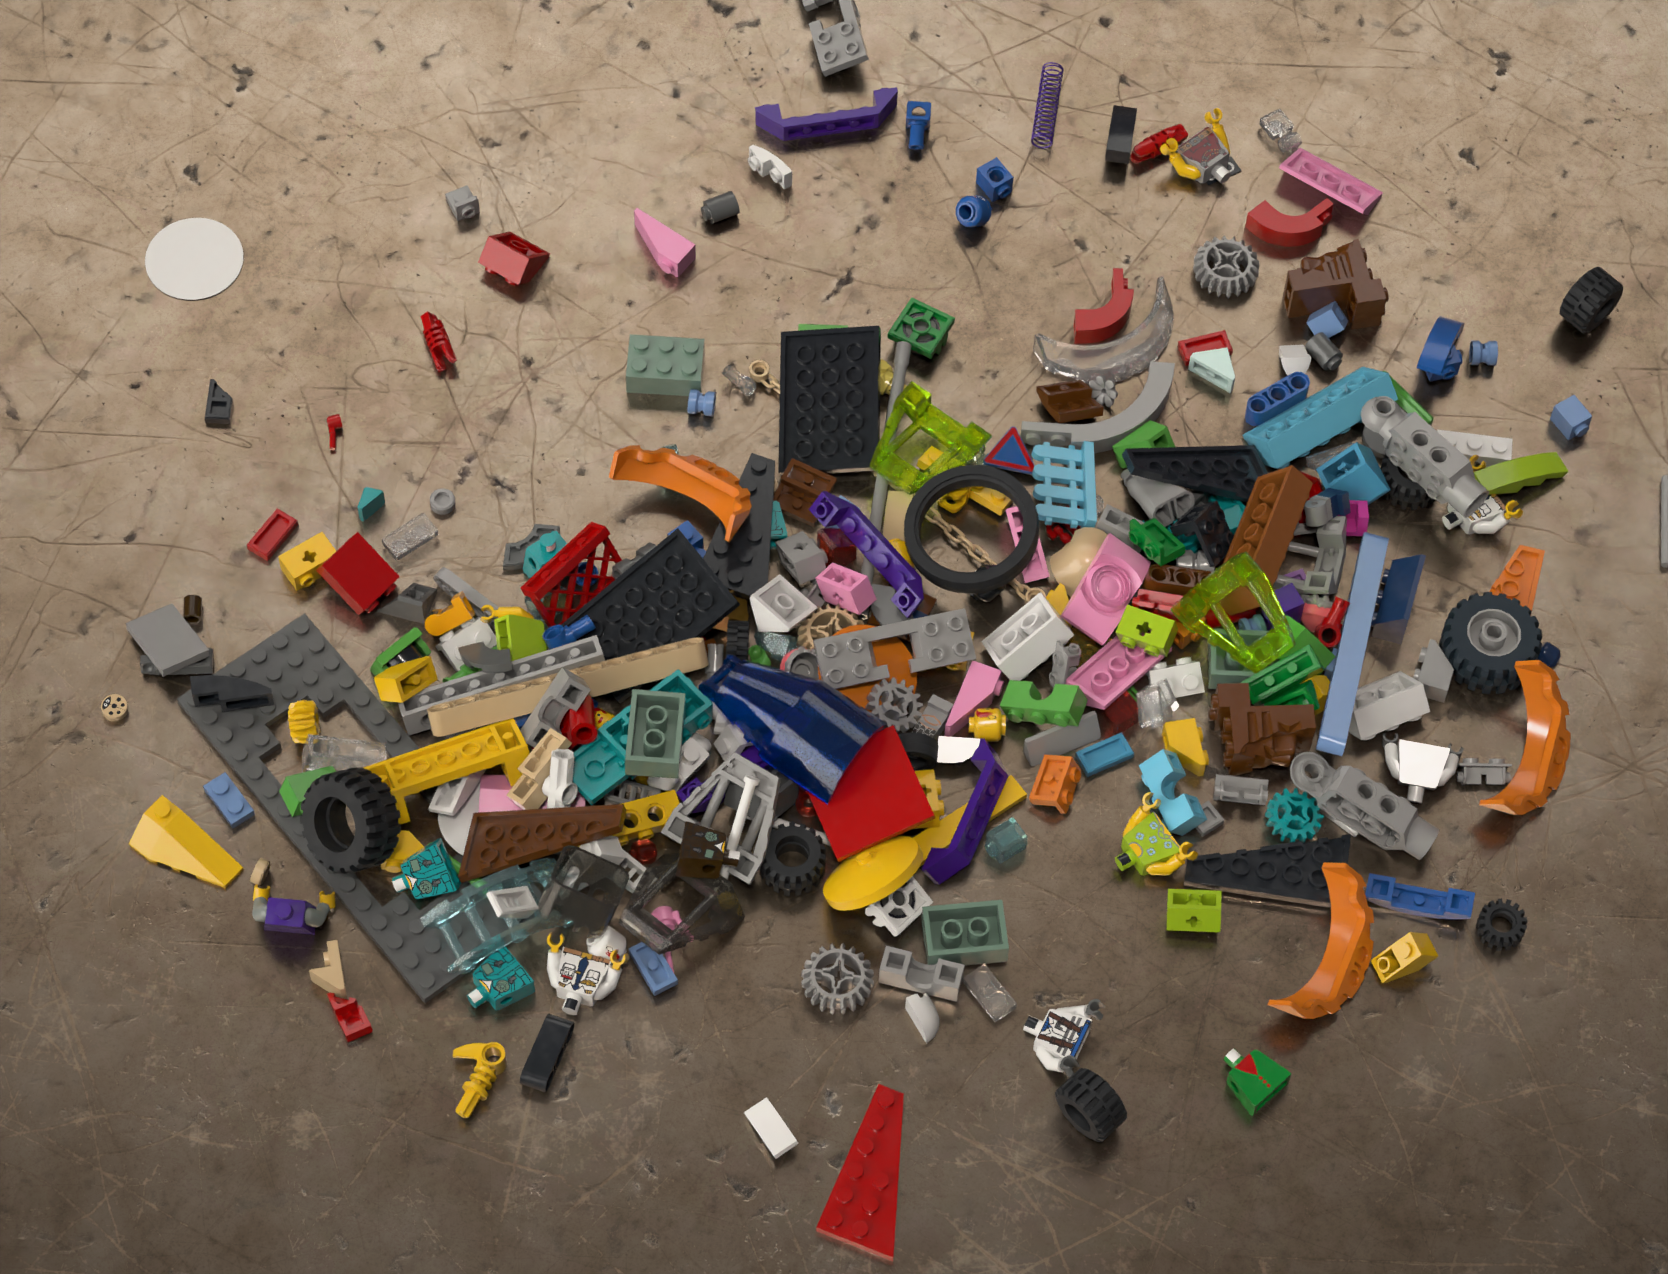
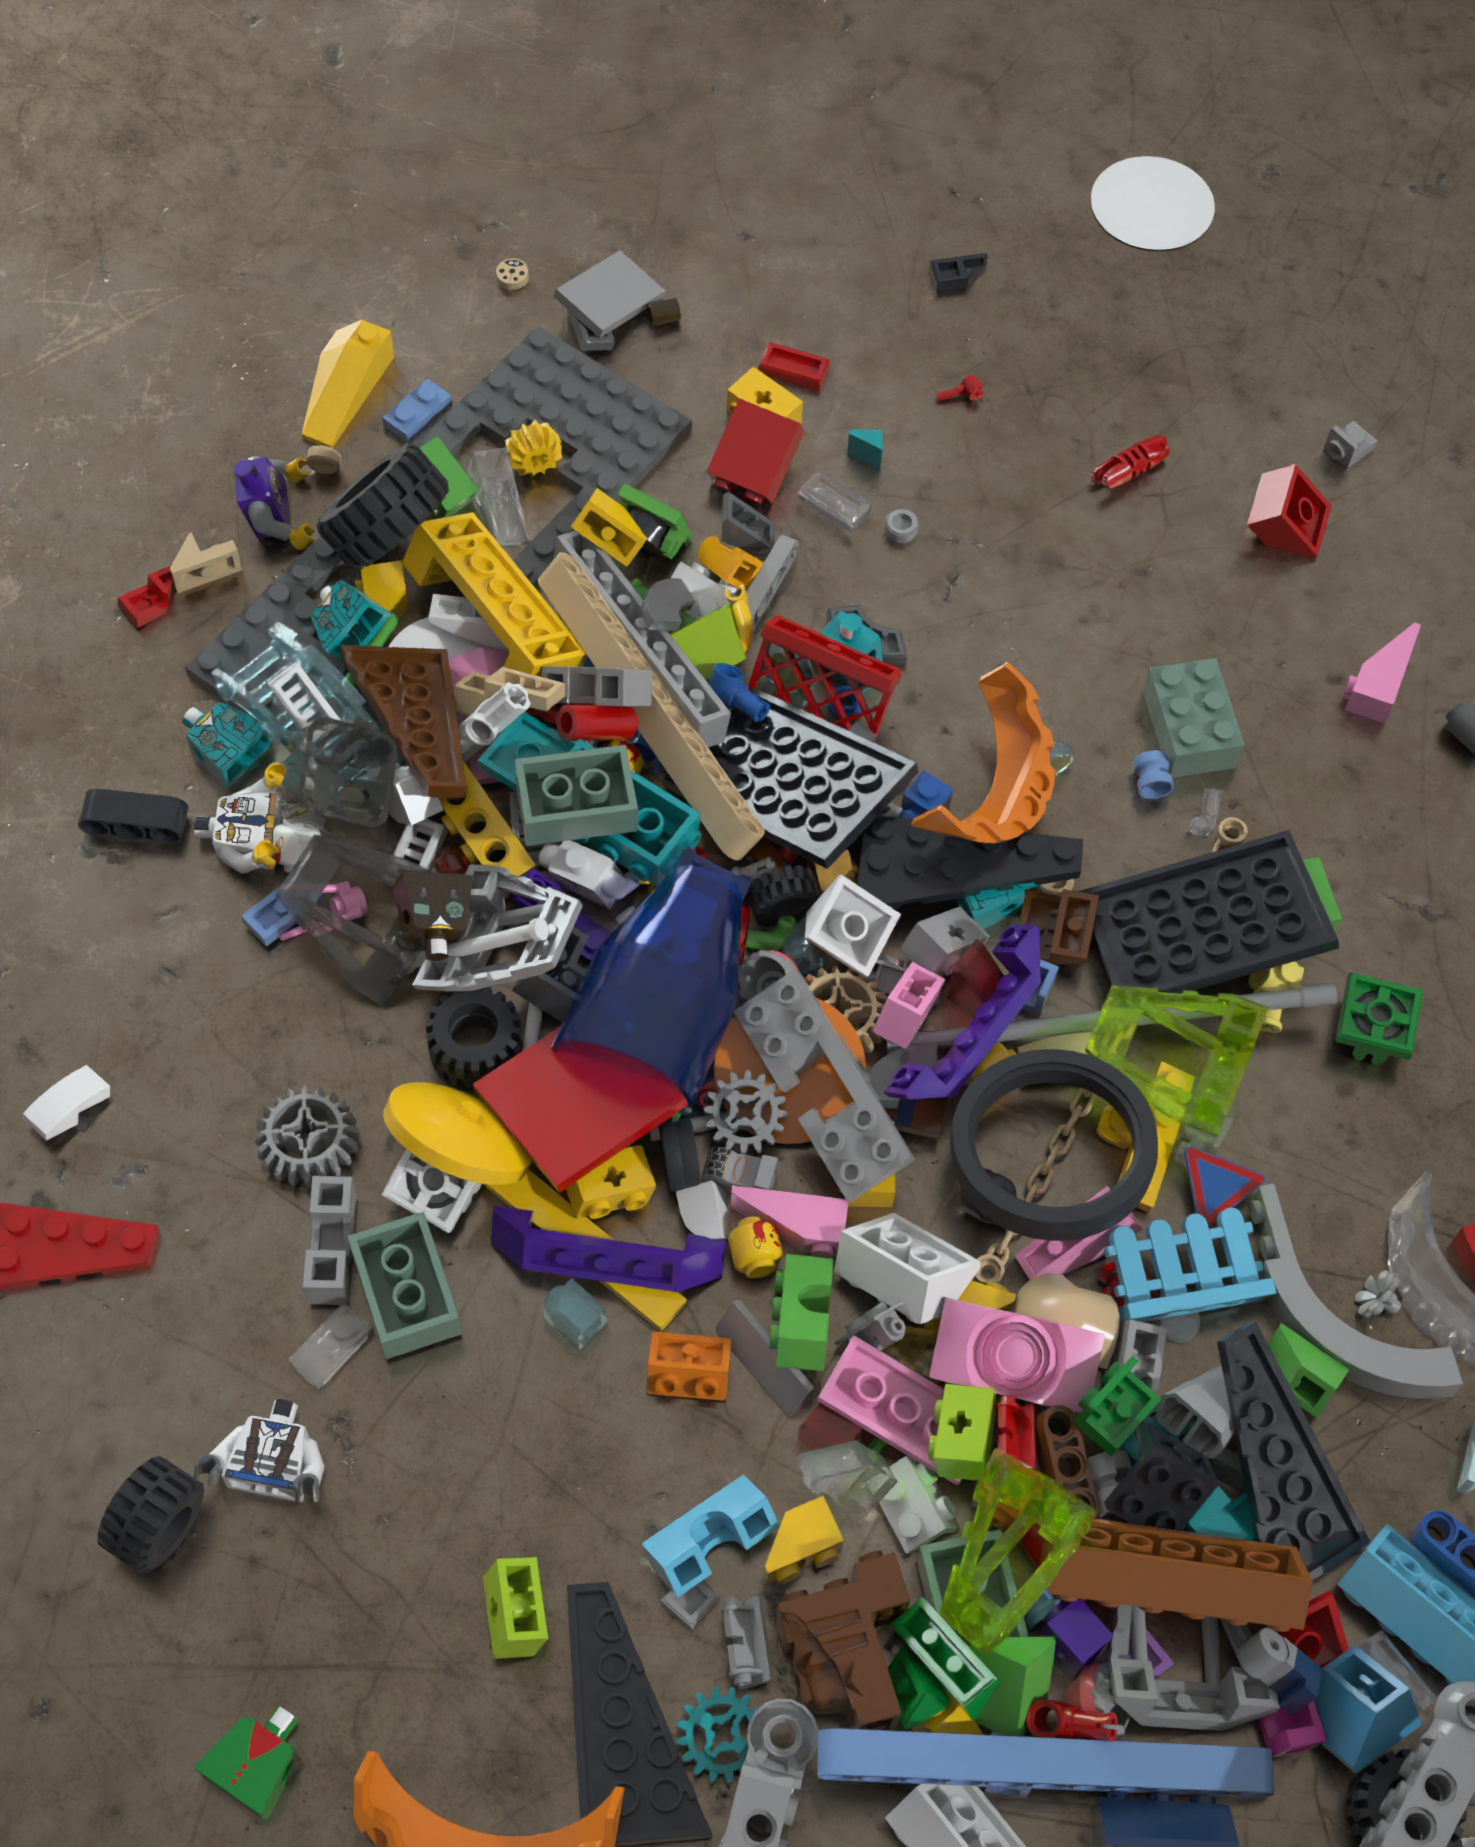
camera: 75 degrees right, 0 degrees up
black slope [190,675,275,712] -> none
yellow piece [453,1042,507,1118] -> none
white brick [905,993,940,1044] -> none
reddish brown slope [1036,379,1104,423] -> none
dark azure tile [1075,732,1134,777] -> none
torso [1115,792,1198,876] -> none

